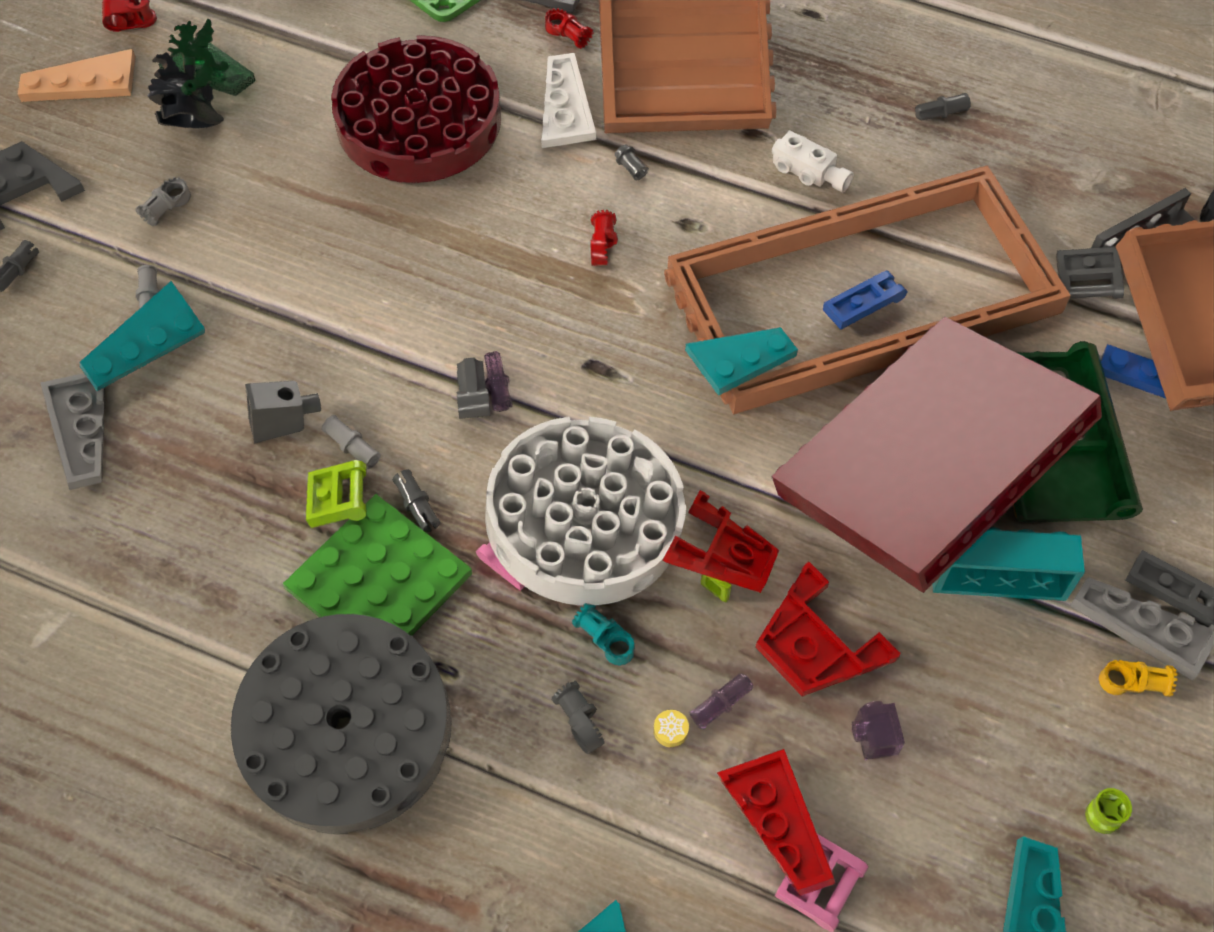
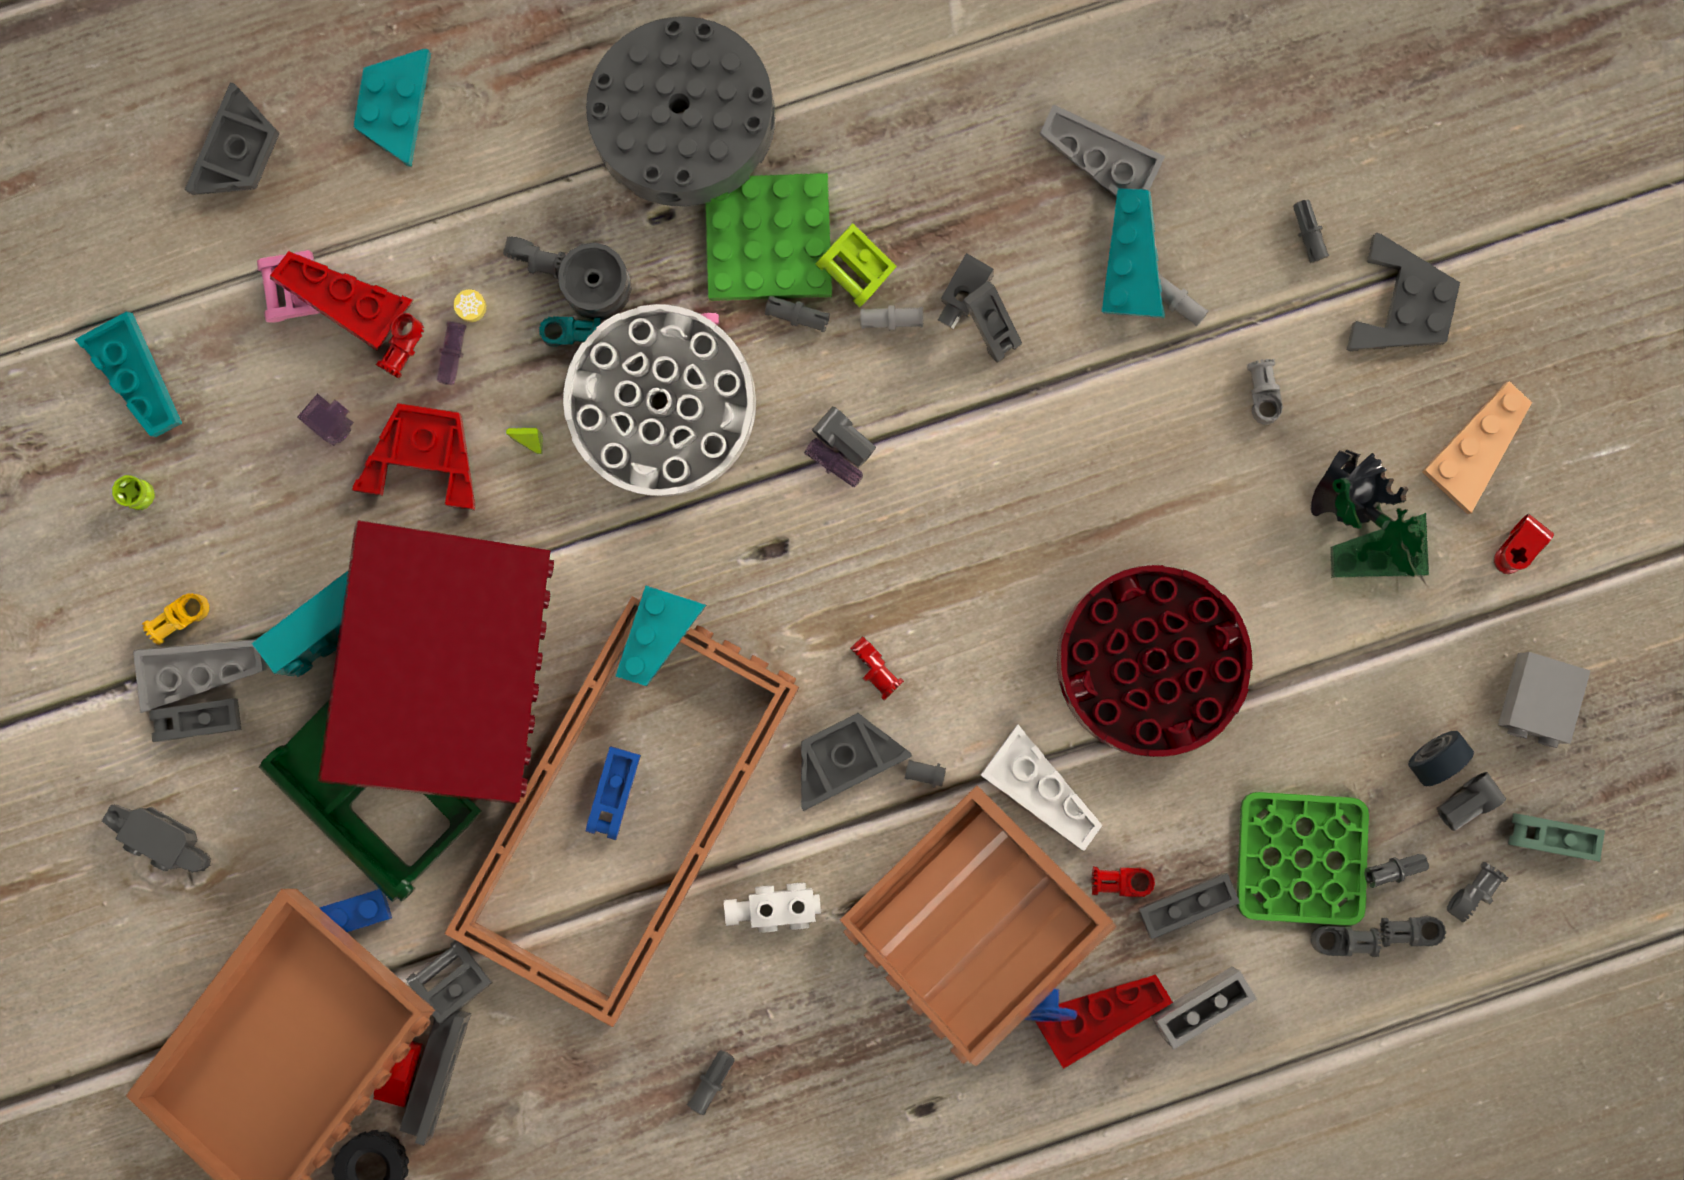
camera: 140 degrees right, 25 degrees up
red wing [662,490,779,593] -> none
none -> red connector [376,313,424,379]
none -> dark grey wheel [558,243,632,320]
none -> dark grey wing [801,713,912,811]
none -> dark grey plate [963,281,1022,363]

